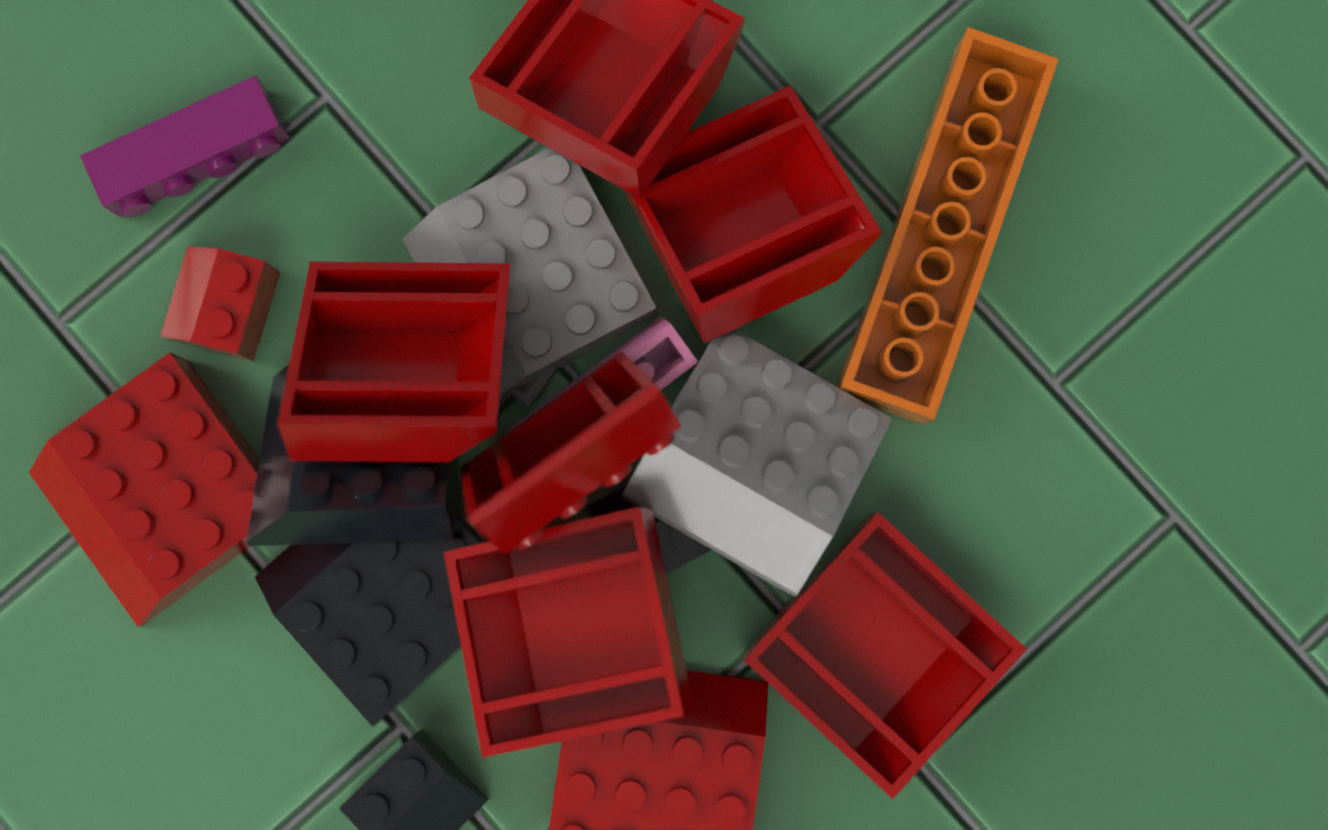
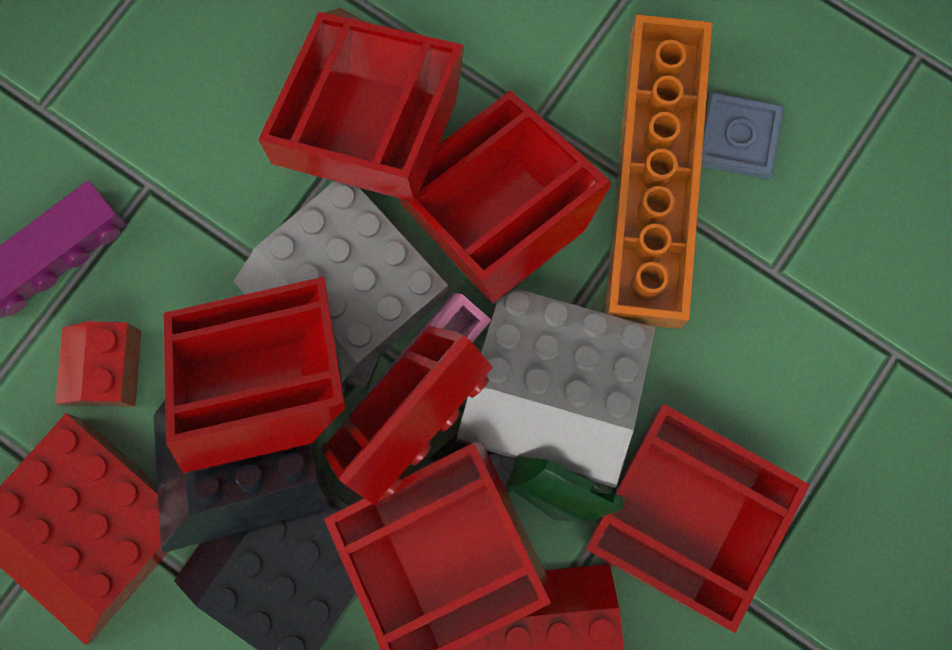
camera: 10 degrees left, 5 degrees down
none -> dark green slope [506,456,626,521]
none -> sand blue tile [701,92,784,180]

